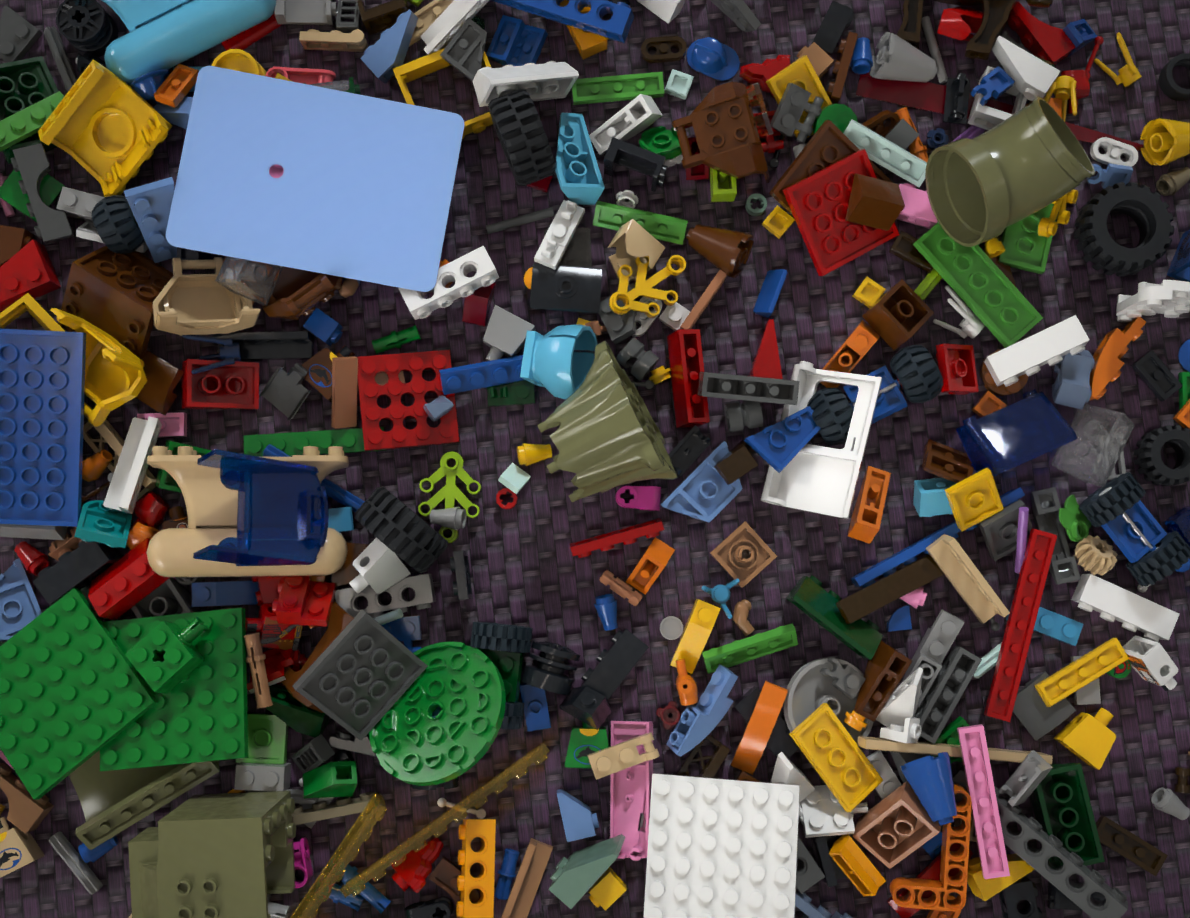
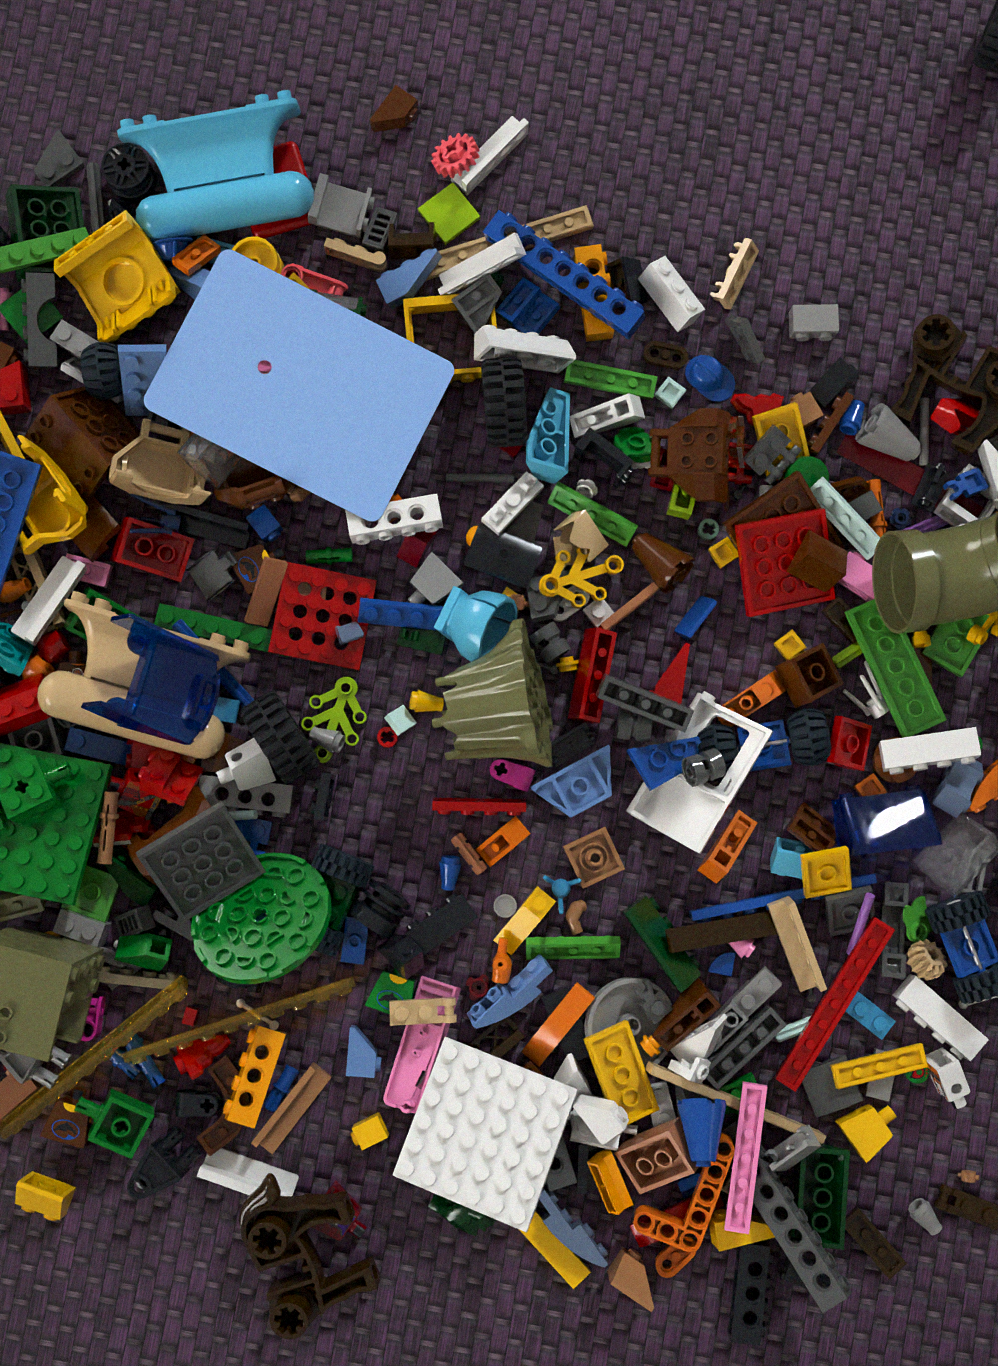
camera: 15 degrees right, 0 degrees up
sand green slope [548,834,626,909] -> none
dark brown slope [714,439,758,485] -> none
none -> red piece [182,1006,200,1026]
none -> white slope [572,1094,629,1145]
none -> dark grey wheel [681,748,726,787]

